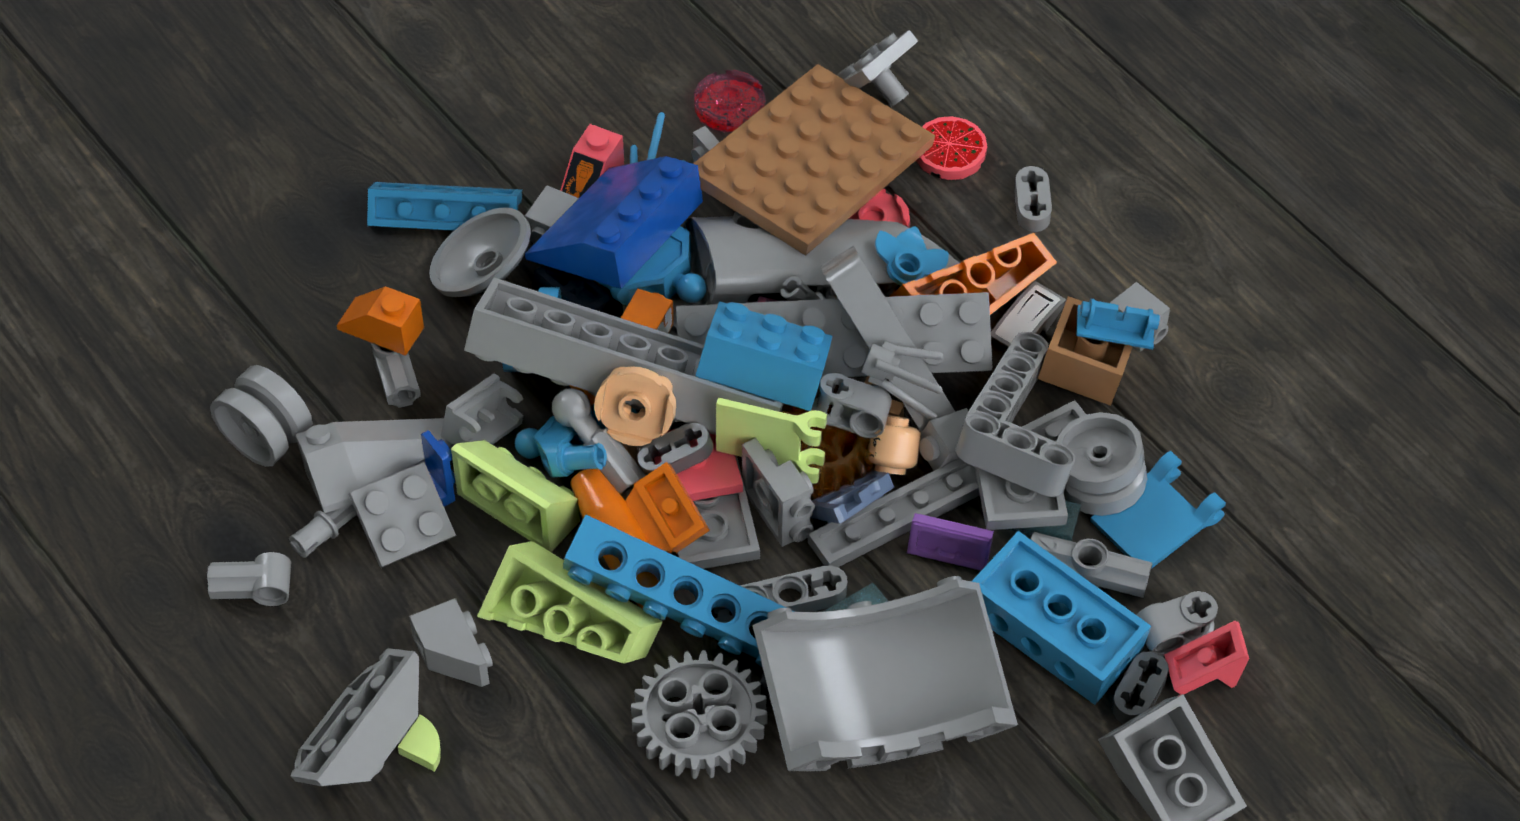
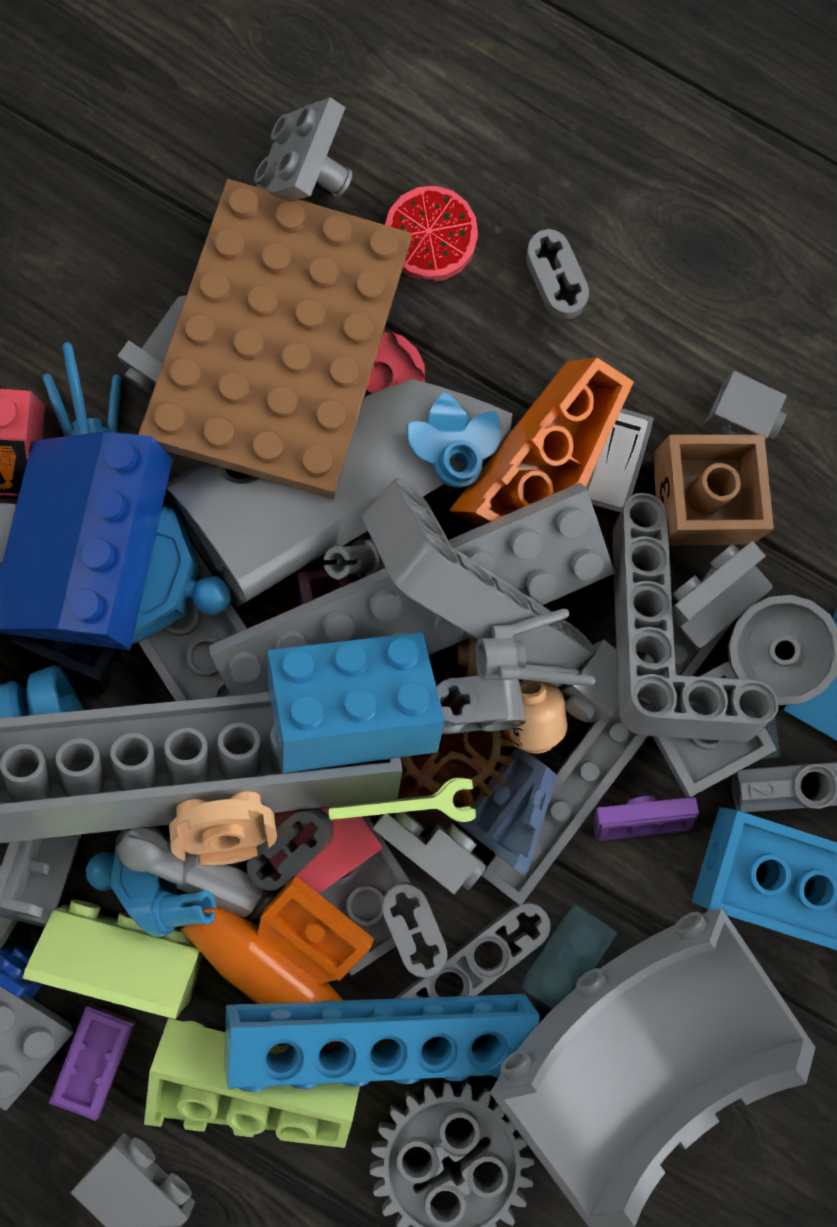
camera: 30 degrees left, 30 degrees up
orange brick [621,288,674,333] -> none
clear pink tile [694,70,766,132] -> none
dark azure hinge [1076,299,1160,350] -> none
none -> medium lavender plate [49,1003,136,1121]
none -> light grey beam [382,882,448,978]
none -> light grey bracket [672,541,772,649]

